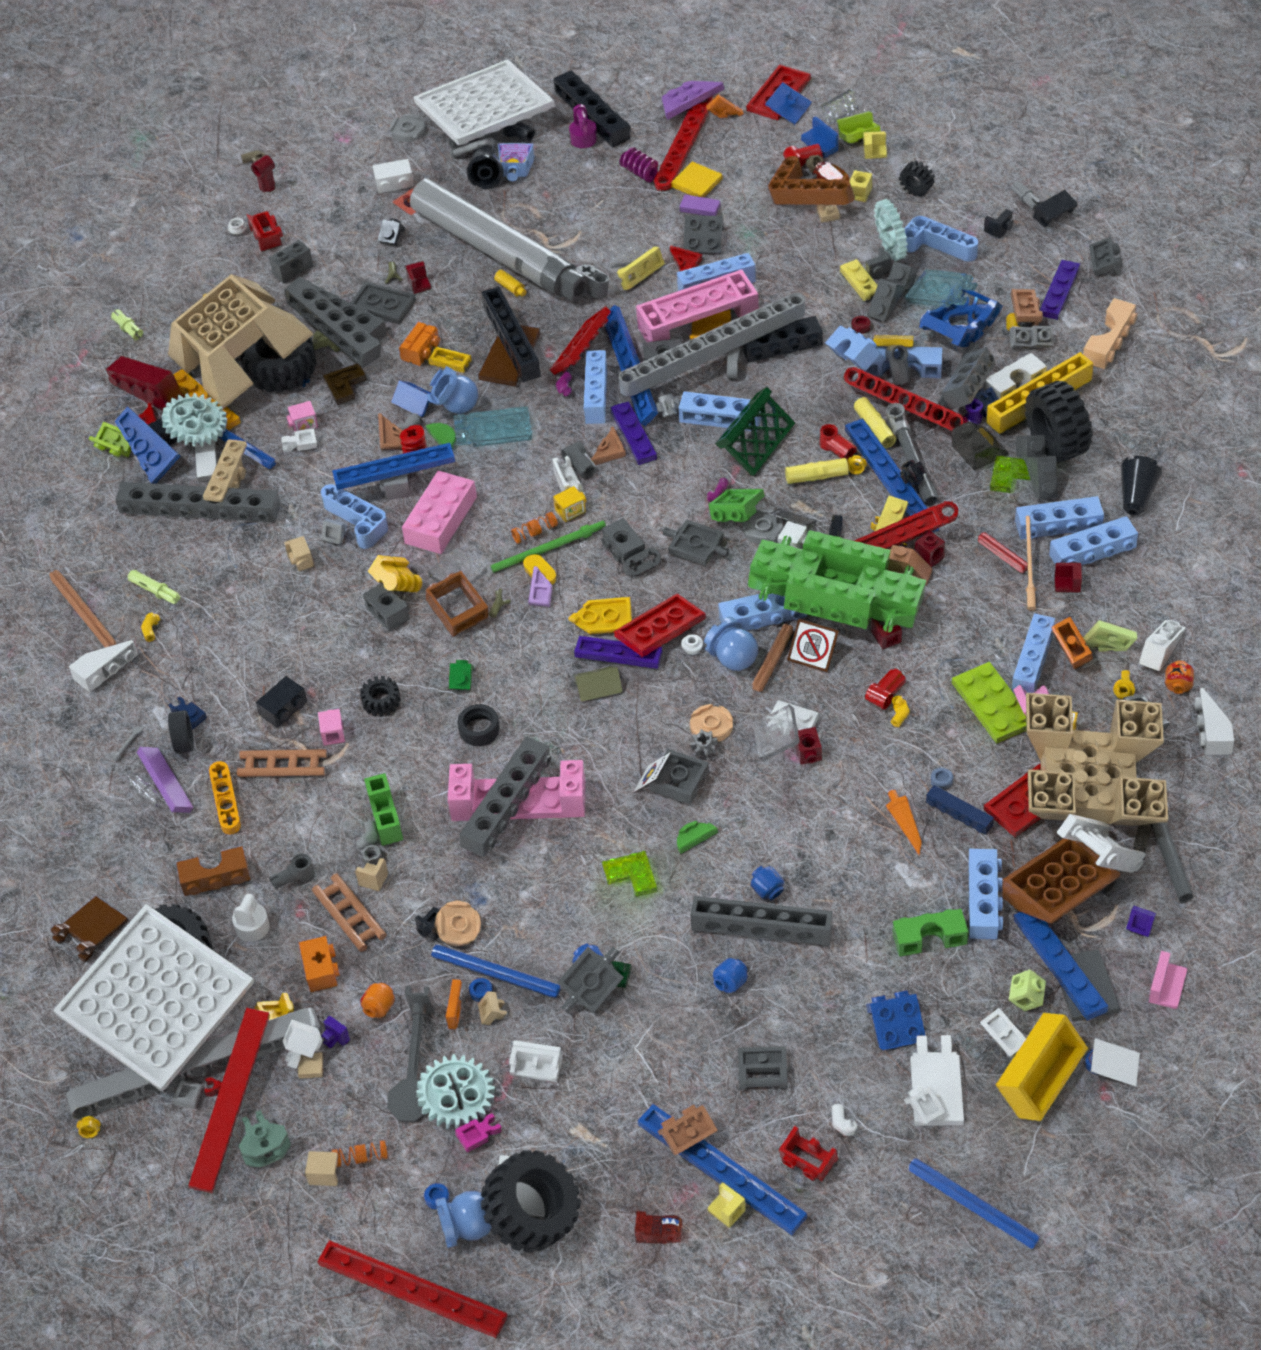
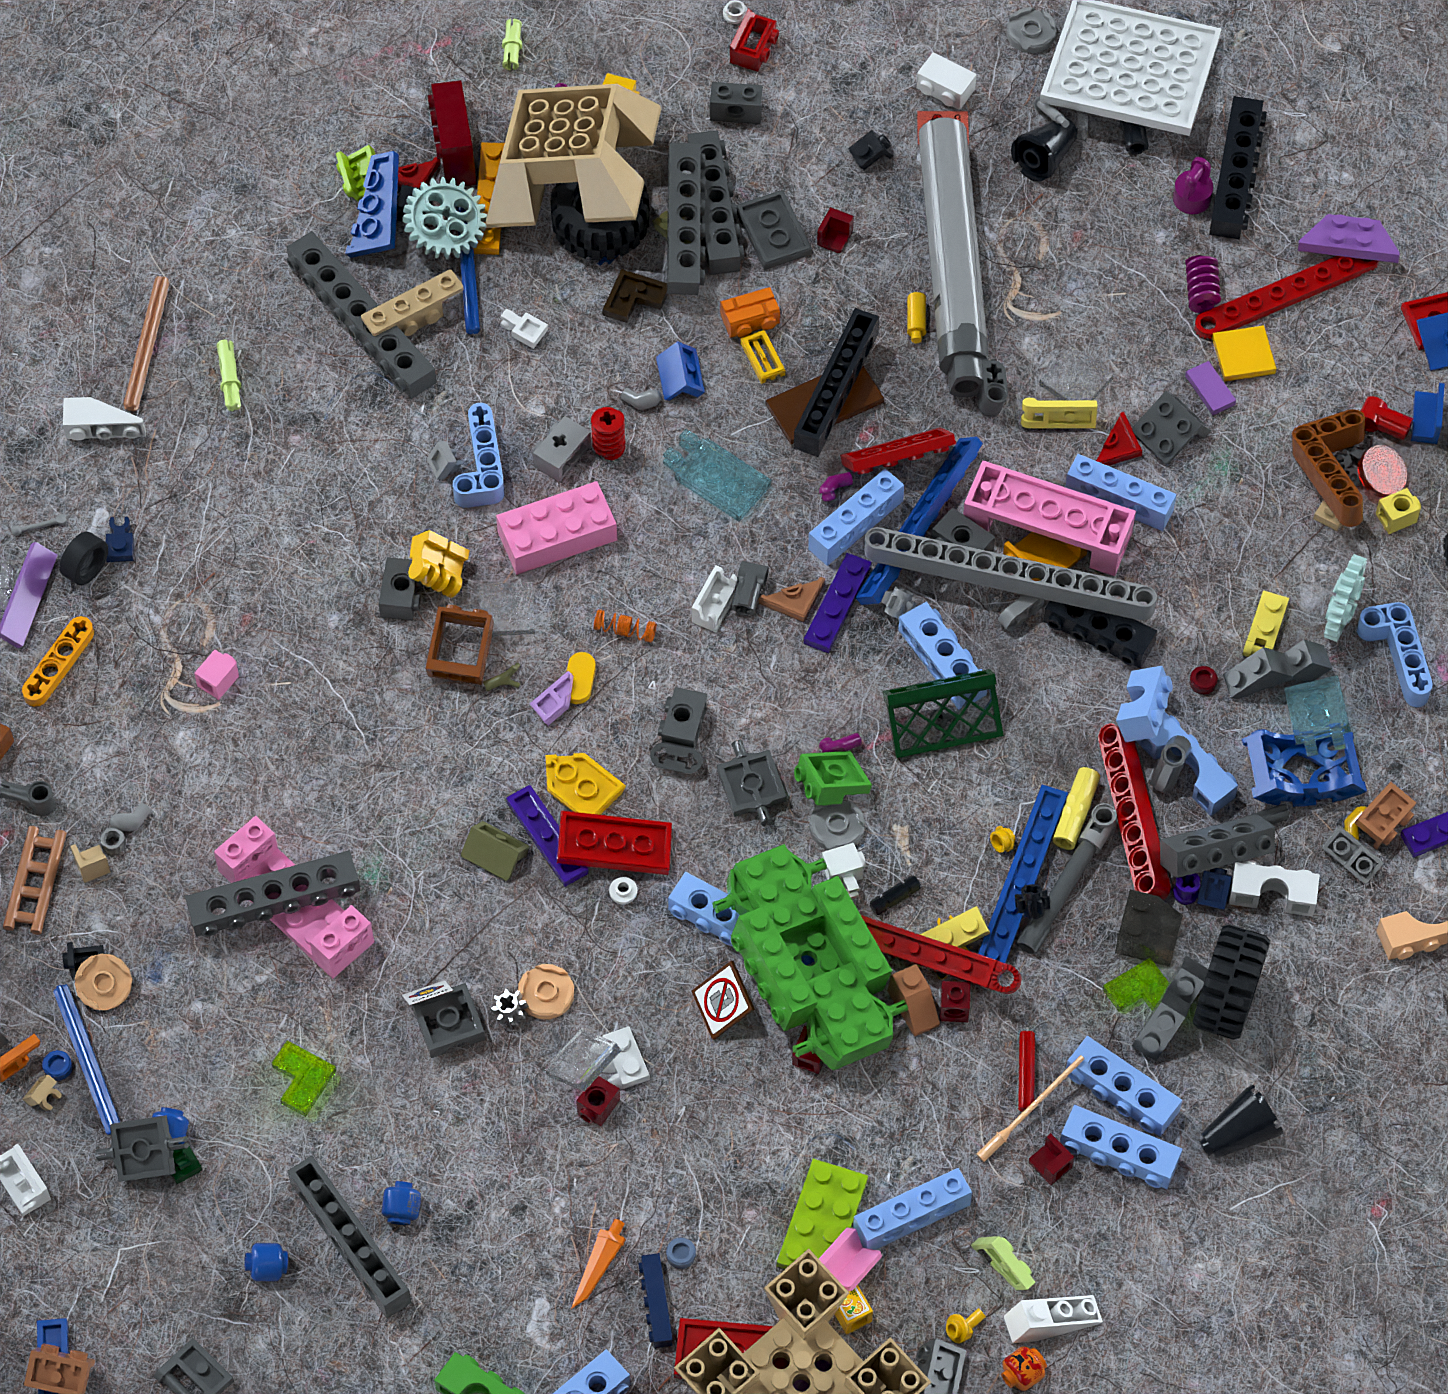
camera: 40 degrees right, 10 degrees up
yellow arm [141,612,160,642] -> none
white tile [195,439,217,482] -> none
nougat bar [237,749,327,777] -> none
black brick [256,676,307,728] -> none
tan brick [284,536,314,571] -> none
bright pink brick [286,401,318,431] -> none
blue plate [332,443,455,490] -> none
black tyre [360,676,401,717] -> none
bright green arch [364,773,403,846] -> none
nougat tile [378,413,402,450] -> none
olive bar [385,261,402,284] -> none
bright green tile [426,423,456,449] -> none
medium blue tile [427,366,478,414] -> none
green bracket [449,660,474,690] -> none
black tyre [457,704,500,746] -> none
bright green bar [490,520,606,573] -> none
light blue torso [498,143,534,181] -> none
yellow brick [553,486,587,522] -> none
bright green tile [677,821,718,854] -> none
medium blue tile [704,617,758,671] -> none
orange tile [707,94,743,118] -> none
nougat axle [752,624,793,692] -> none
black sticker [768,509,817,525] -> none
light yellow axle [785,458,848,484] -> none
dark tan plate [806,155,824,173] -> none
red piece [819,424,857,460] -> none
red piece [865,668,906,710] -> none
dark grey bracket [866,248,892,279] -> none
yellow tile [873,335,914,347] -> none
yellow arm [891,695,910,727] -> none
yellow brick [987,352,1093,434] -> none
orange brick [1051,617,1093,669] -> none

